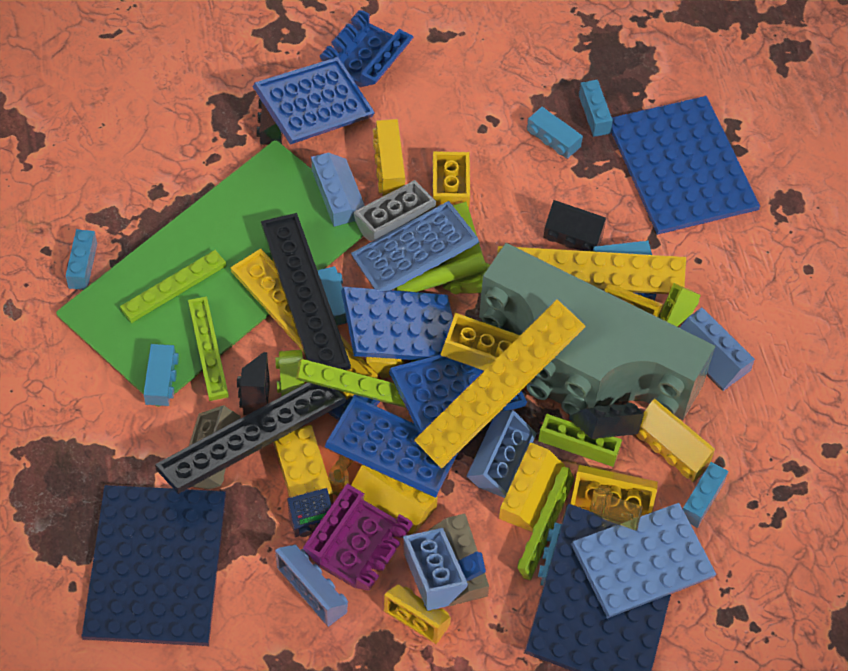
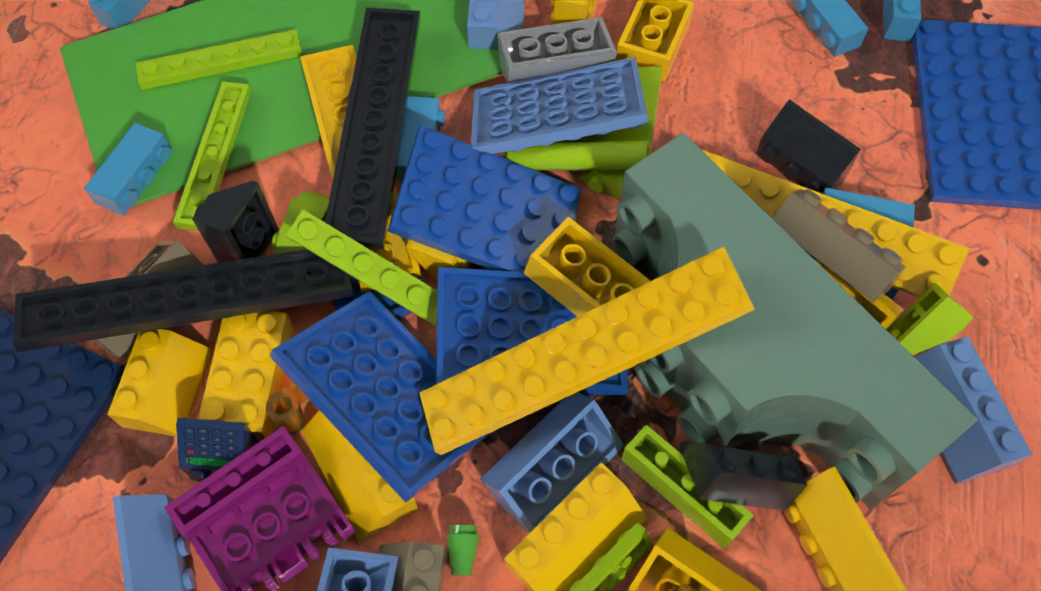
camera: 25 degrees right, 5 degrees up
none -> yellow slope [107,329,212,437]
none -> bright green cone [446,525,480,575]
none -> dark tan slope [772,189,906,302]

